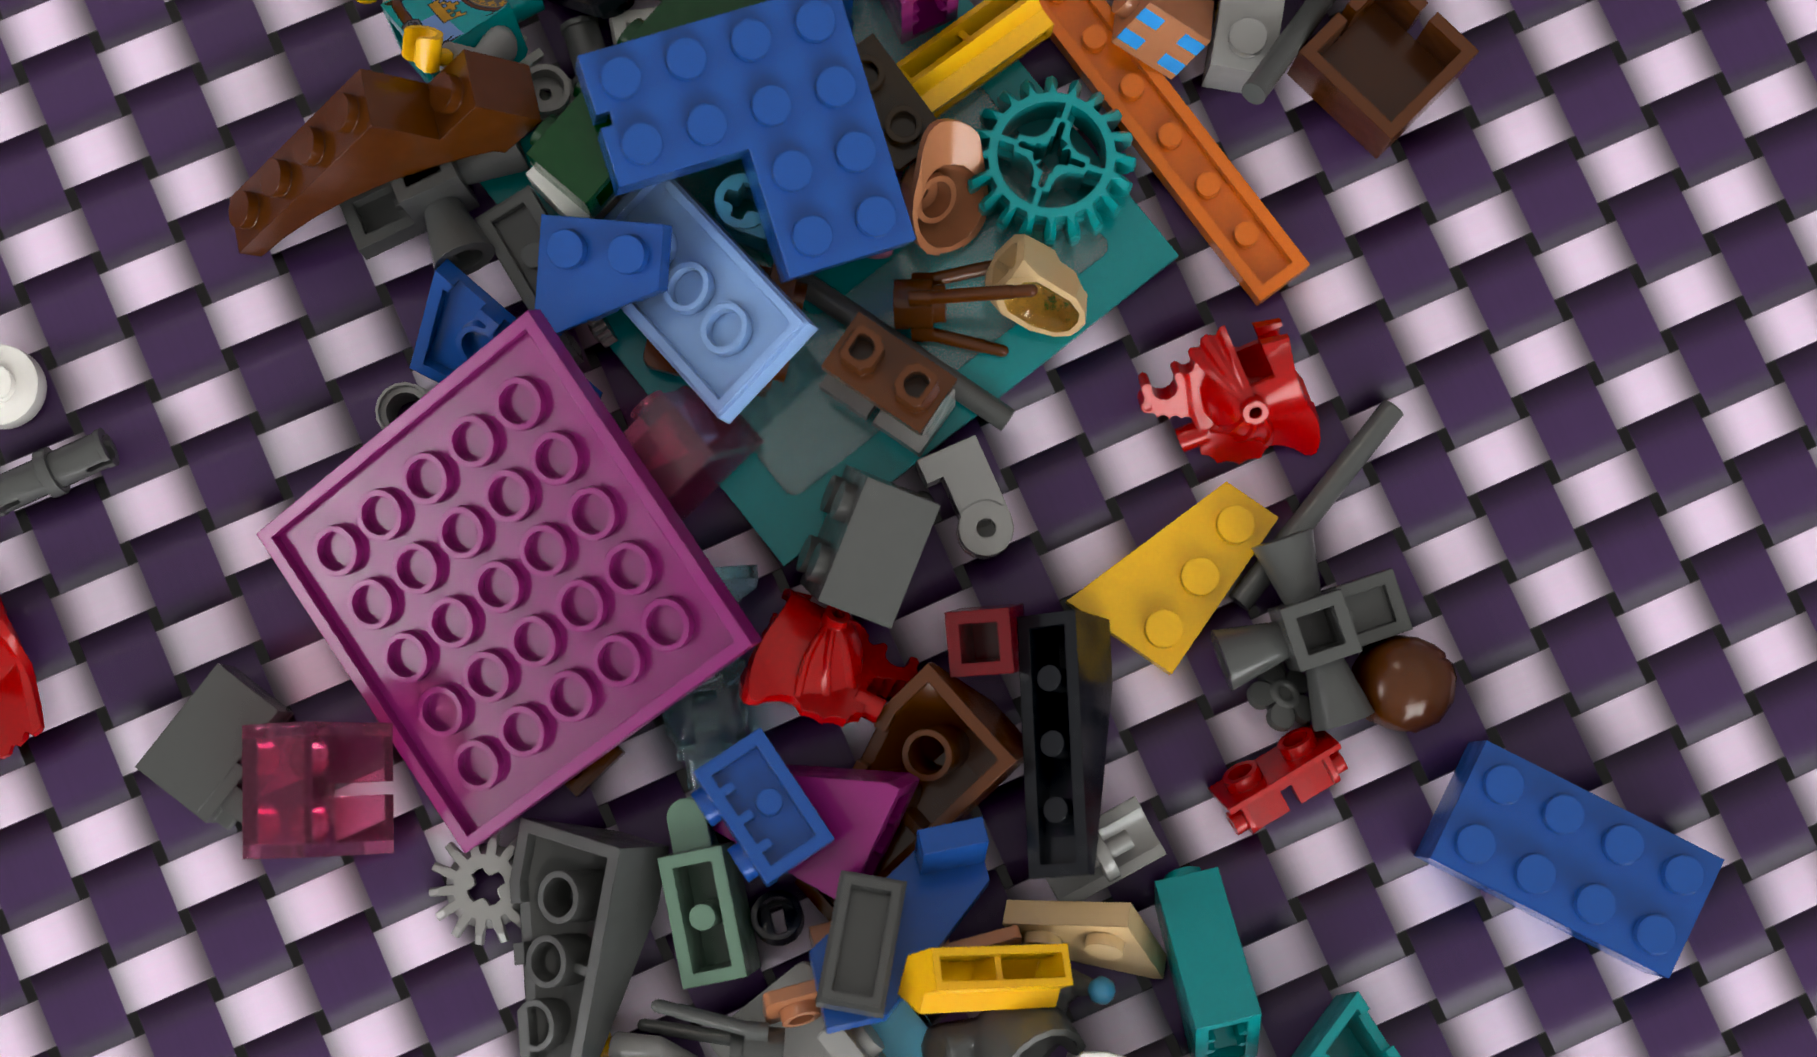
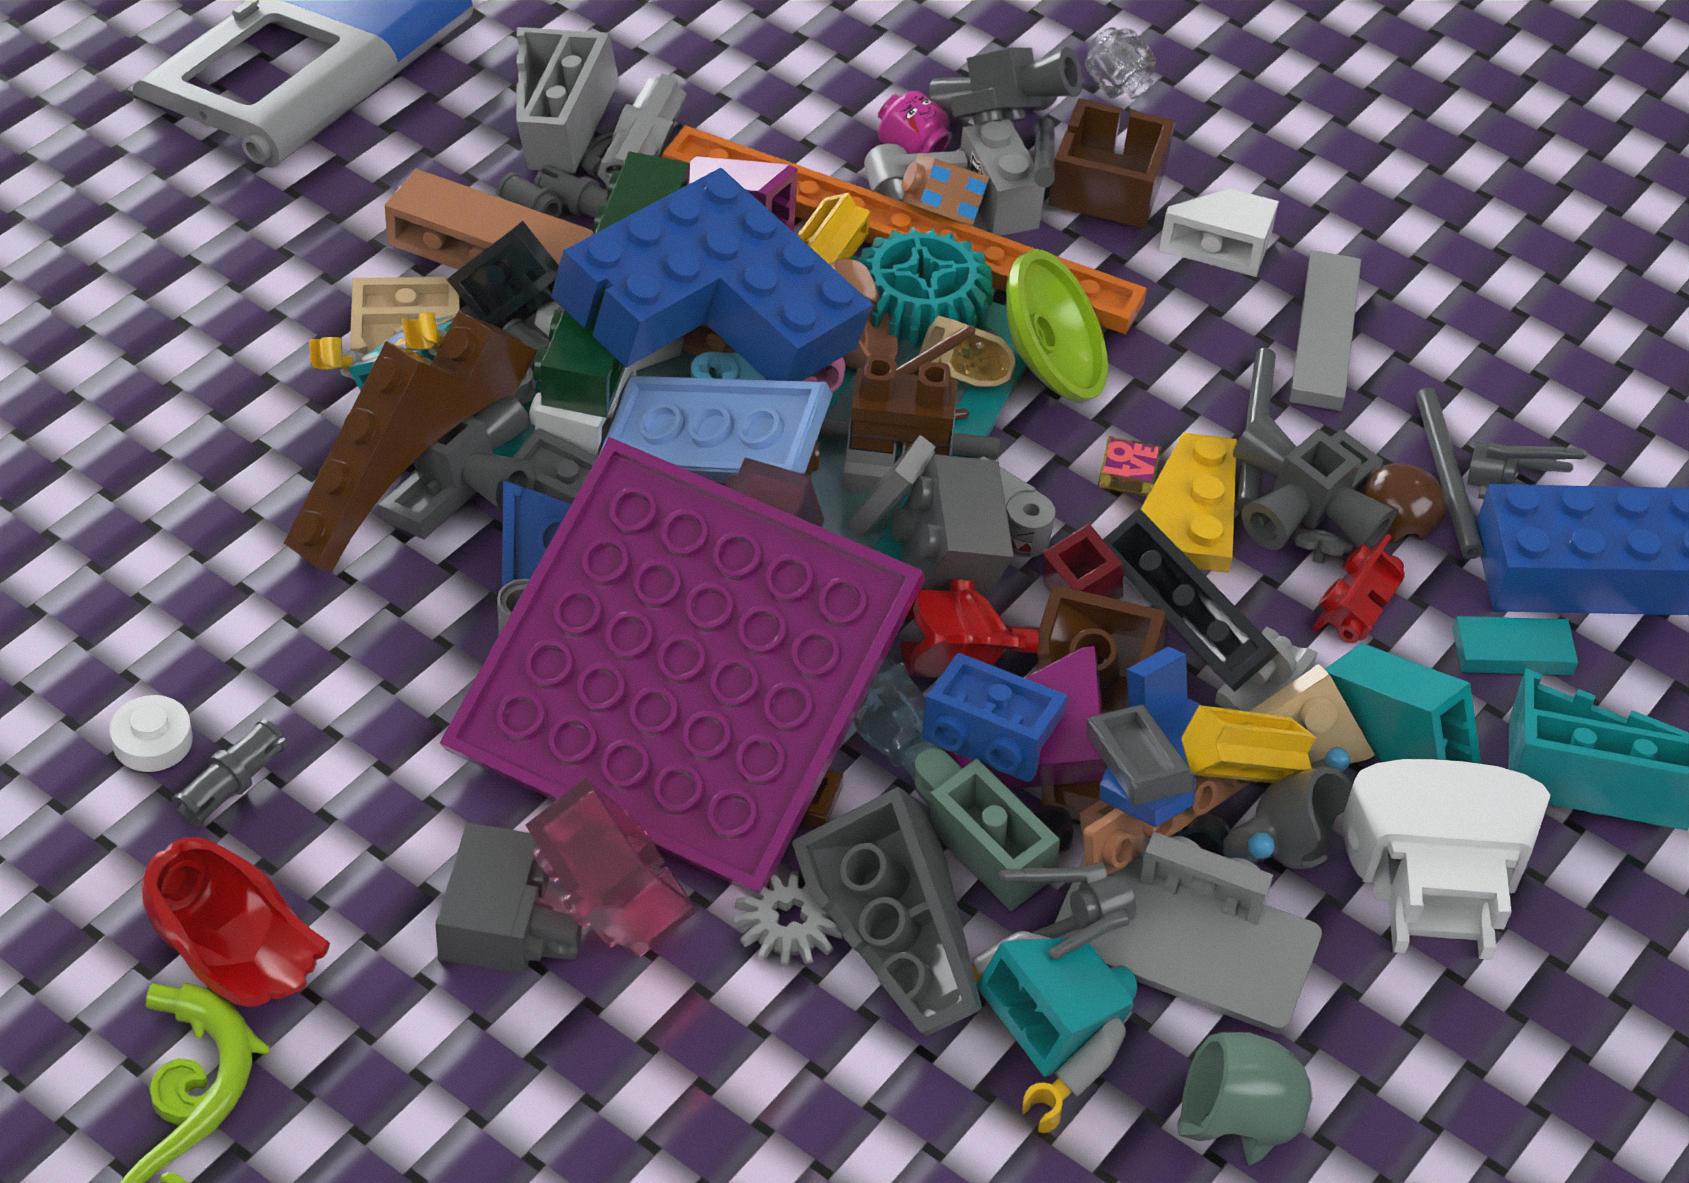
camera: 30 degrees left, 35 degrees down
blue wing [535,214,673,337] -> none
red helmet [1137,318,1320,464] -> none
none -> light grey tile [847,435,936,536]
none -> lime dish [1006,249,1108,403]
none -> tile [1098,436,1162,496]
none -> white slope [1159,188,1279,277]
none -> light grey tile [1289,250,1361,411]
none -> dark grey piece [1415,388,1484,559]
none -> teal tile [1452,616,1578,675]
none -> dark grey plant [1467,442,1587,499]

